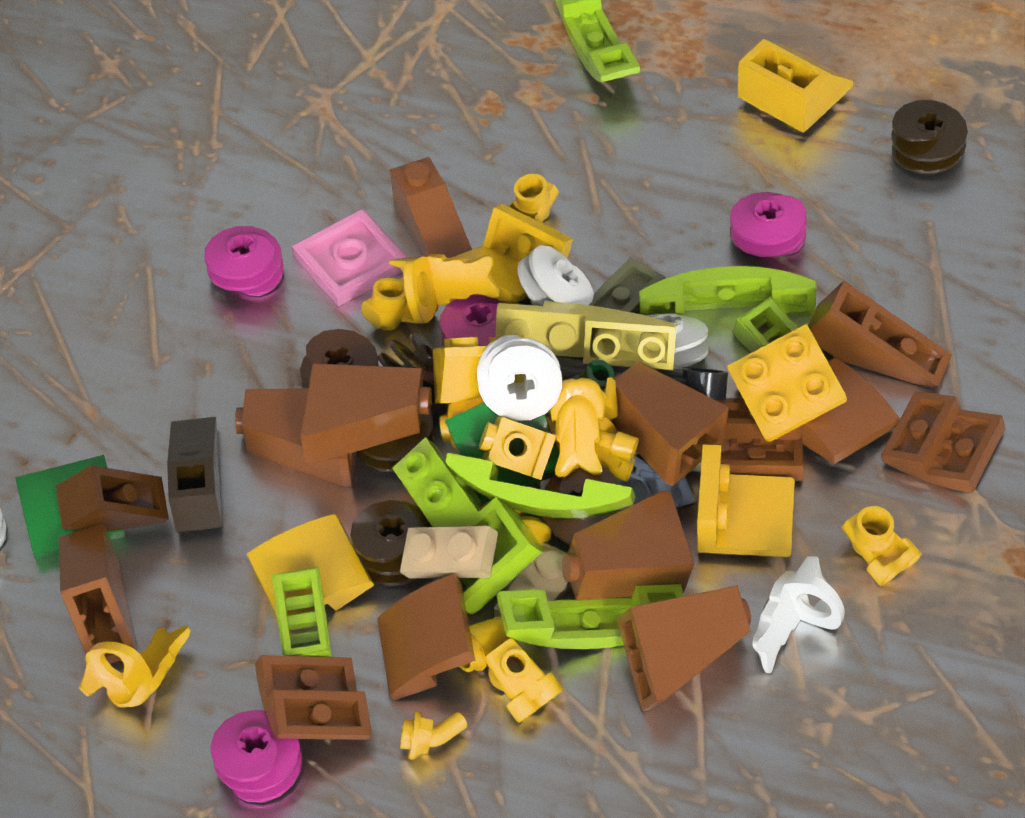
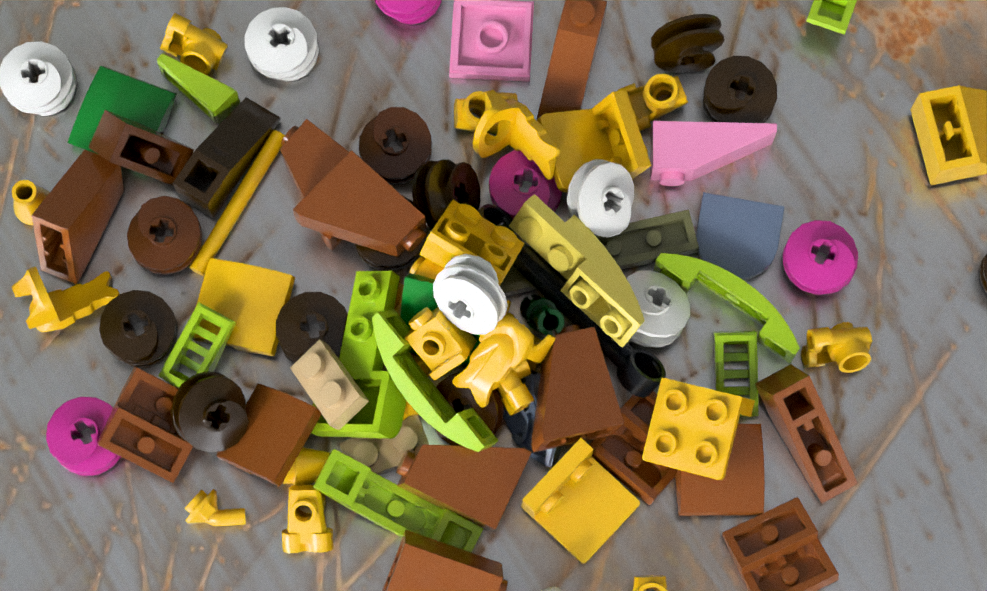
camera: 35 degrees right, 25 degrees up
none -> yellow cone [11,180,50,225]
none -> dark brown piece [99,290,178,368]
none -> reddish brown piece [127,196,203,275]
none -> lime slope [157,53,240,125]
none -> yellow plate [160,13,228,75]
none -> dark brown piece [171,371,249,453]
none -> yellow bar [189,130,285,276]
none -> white piece [245,7,319,82]
none -> bright pink slope [650,121,777,186]
none -> dark brown piece [651,14,725,73]
none -> sand blue tile [696,192,785,281]
none -> dark brown piece [703,56,777,123]
none -> yellow plate [801,322,872,373]

